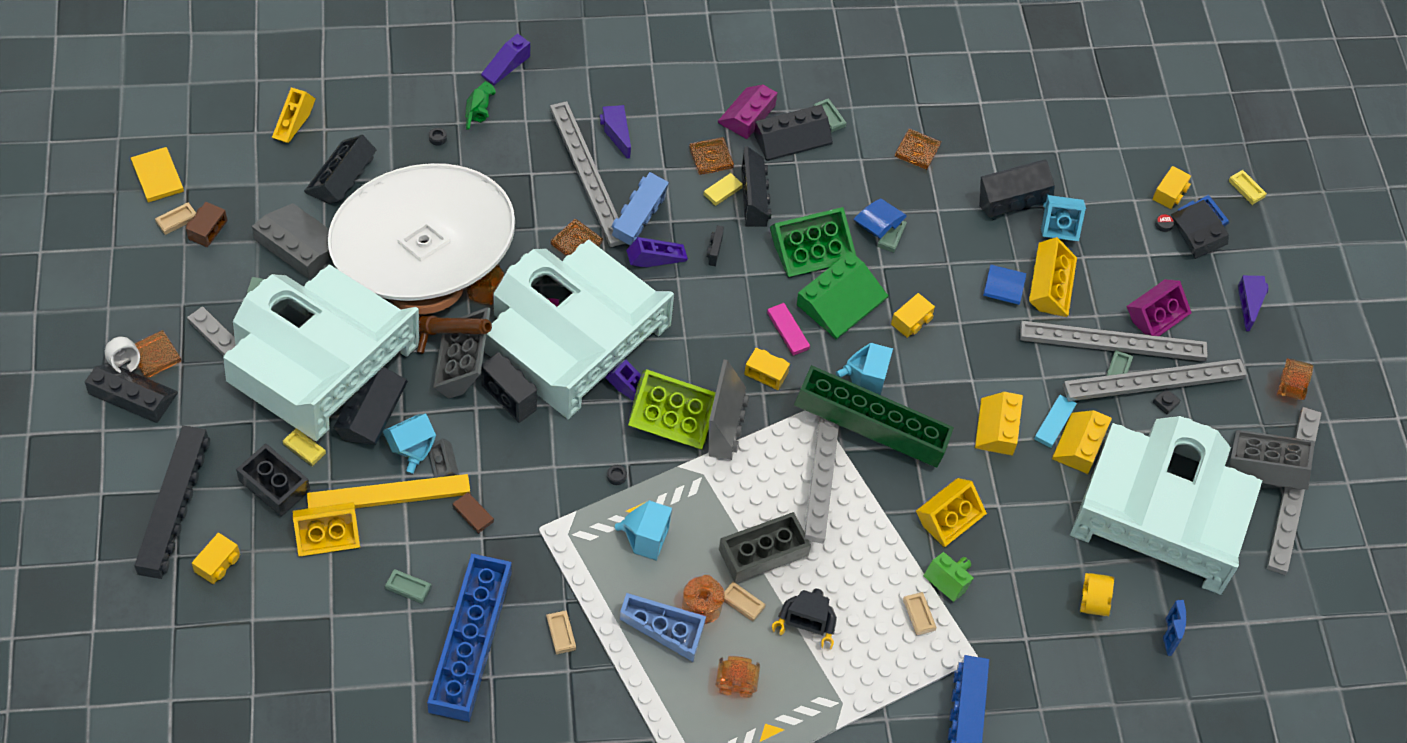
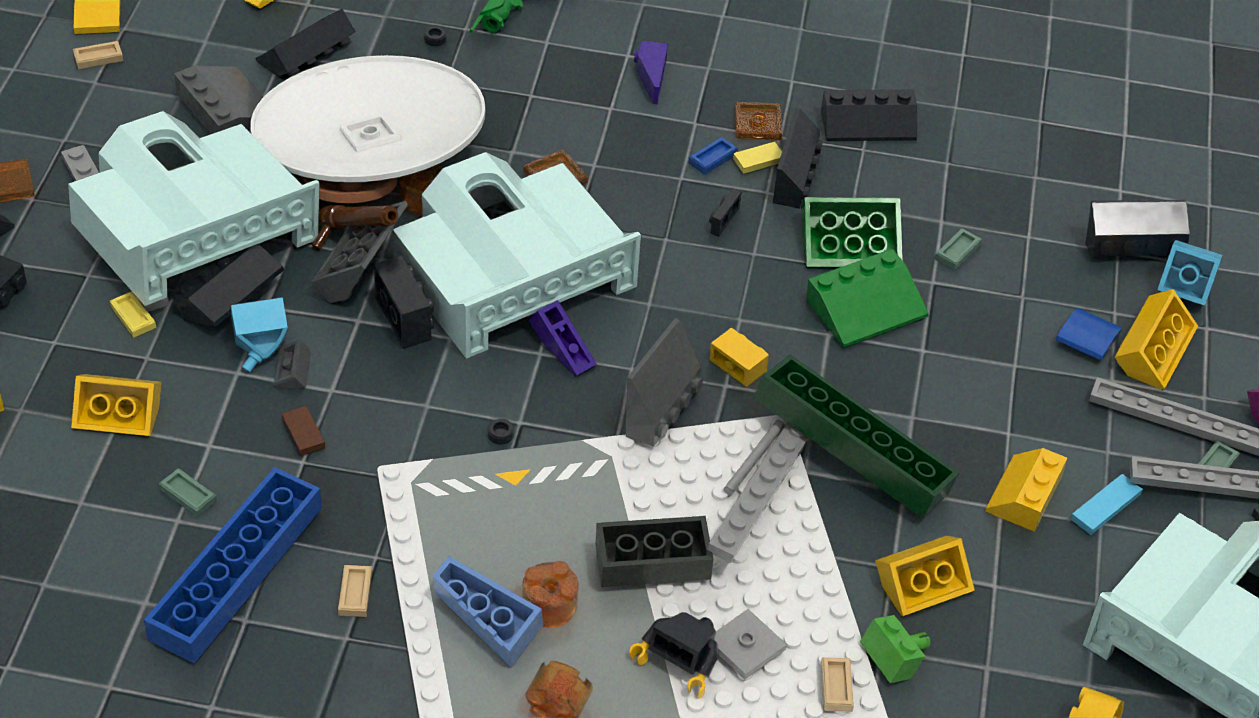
camera: 20 degrees right, 10 degrees down
reddish brown brick [186,202,228,248] -> none
black brick [236,443,310,516] -> none
yellow tile [307,474,470,508] -> none
light grey plate [550,101,625,247] -> none
medium blue wedge [611,172,669,245] -> none
medium azure piece [615,500,672,561] -> none
dark purple slope [626,237,688,267] -> none
lime slope [628,369,716,449] -> none
magenta slope [718,84,777,139] -> none
tan tile [720,582,766,622] -> none
dark pink tile [767,303,810,356] -> none
sand green tile [813,98,846,133] -> none
medium azure piece [836,343,893,395] -> none
blue slope [854,199,907,239] -> none
yellow brick [891,293,935,338] -> none
clear orange tile [895,128,941,170] -> none
yellow slope [1052,410,1112,474] -> none
none -> blue tile [689,137,738,175]
none -> light grey plate [714,609,787,680]
none -> light grey bar [724,420,785,495]

